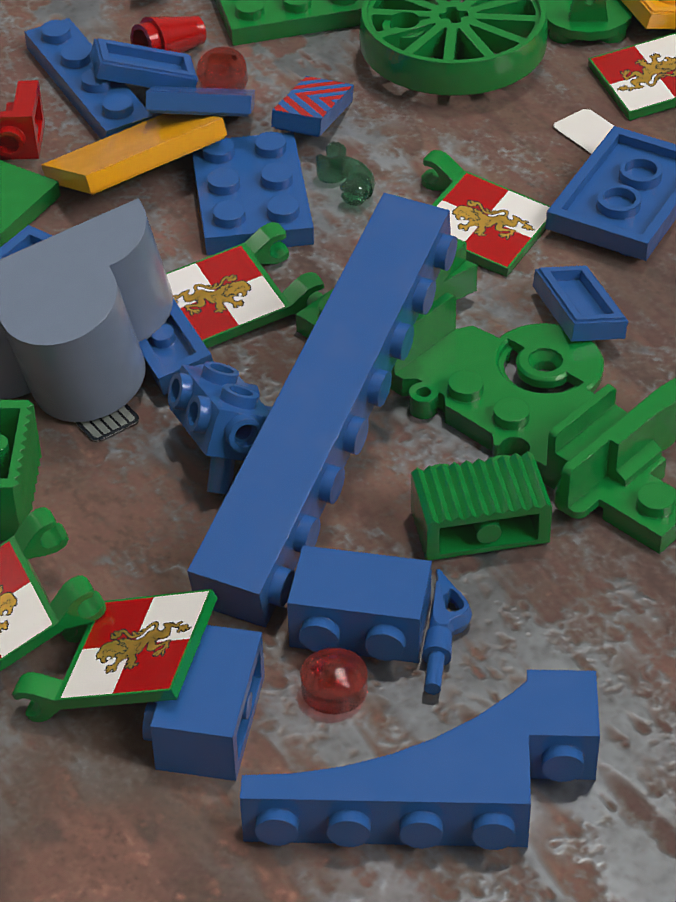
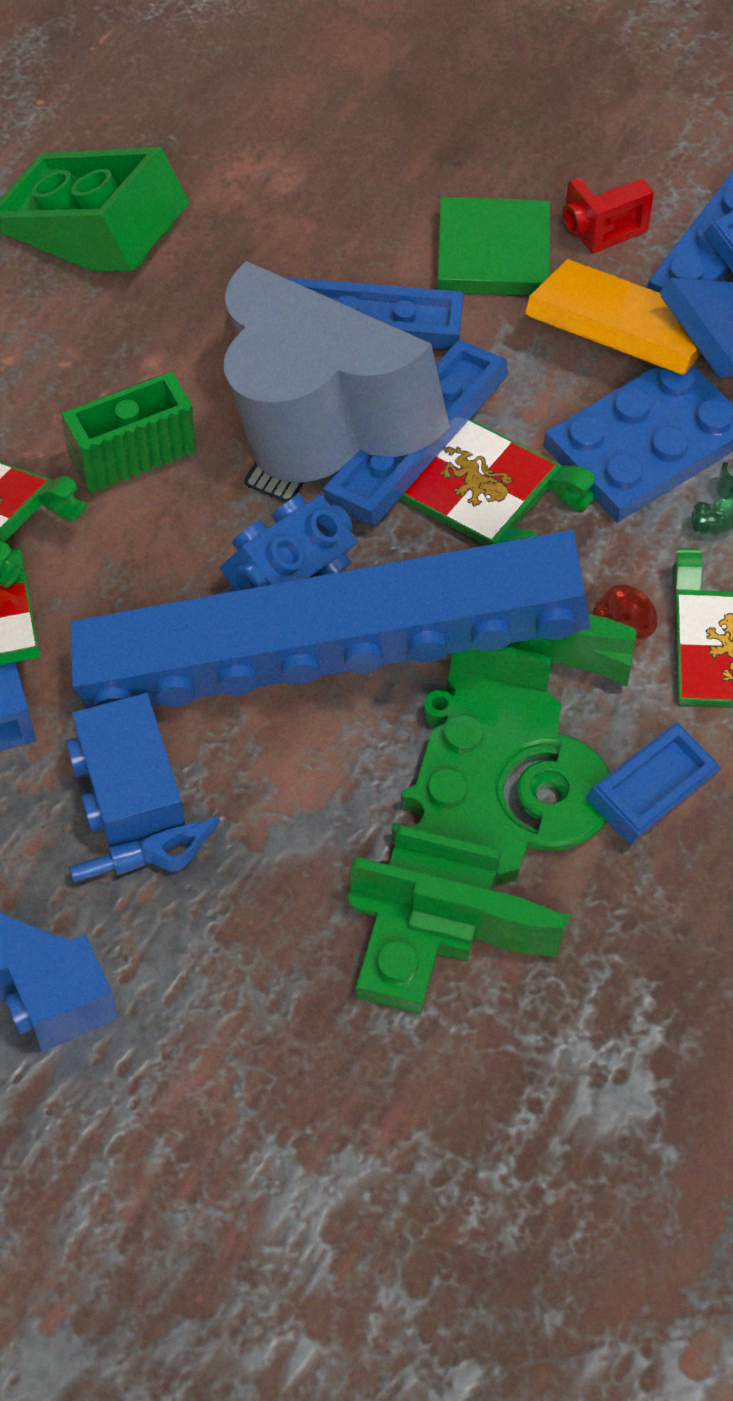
camera: 60 degrees right, 15 degrees up
clear red tile [300,648,368,715] -> none
green brick [411,451,552,561] -> none

